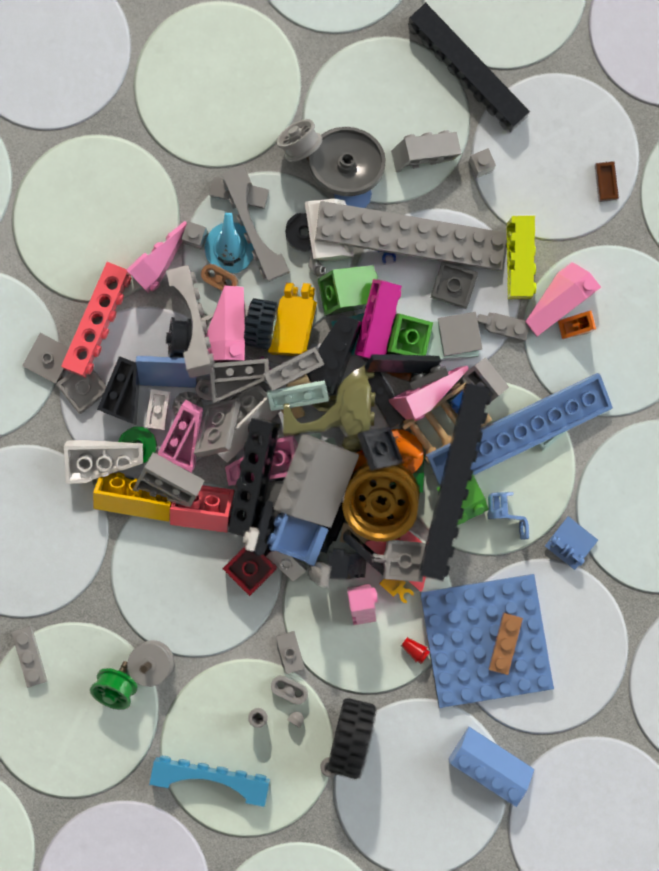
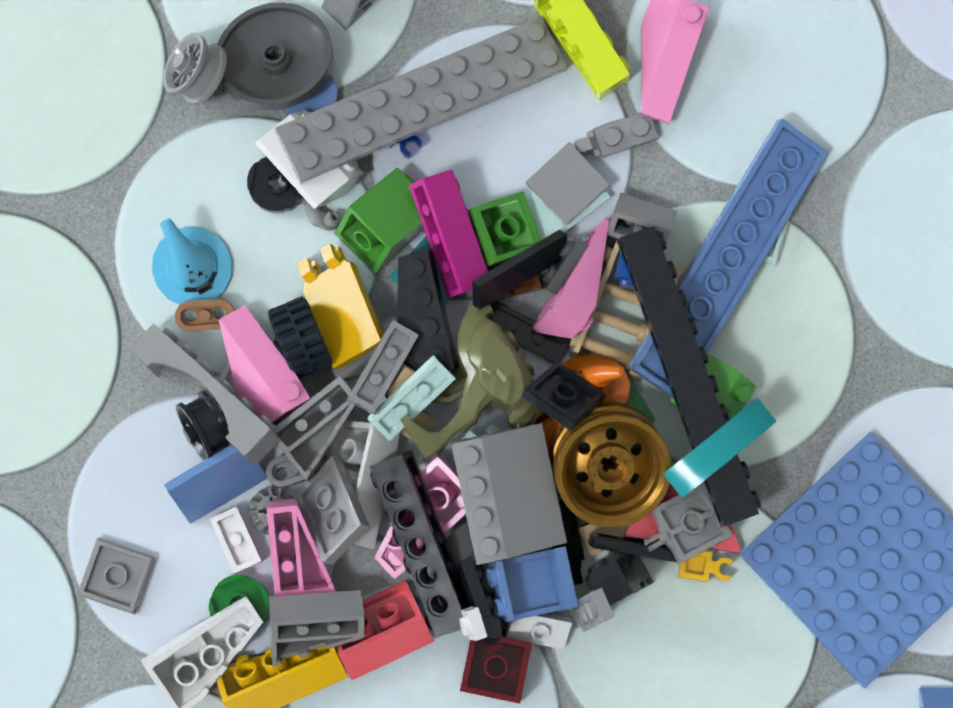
camera: 35 degrees left, 5 degrees down
light grey plate [22,333,69,384] -> none
coral brick [61,262,132,378] -> none
black wedge [97,356,139,425] -> none
bright pink wedge [126,221,187,293] -> none
light grey brick [182,221,208,250] -> none
light grey tile [209,177,269,209] -> none
light grey arch [221,165,290,282] -> none
bright pink wedge [347,584,378,625] -> none
red cone [401,637,430,664] -> none
dark grey plate [430,262,478,309] -> none
medium blue piece [487,492,529,540] -> none
medium nougat plate [488,612,523,675] -> none
medium blue hinge [545,516,598,570] -> none
orange slope [558,310,596,339] -> none
none -> teal slope [663,398,777,498]

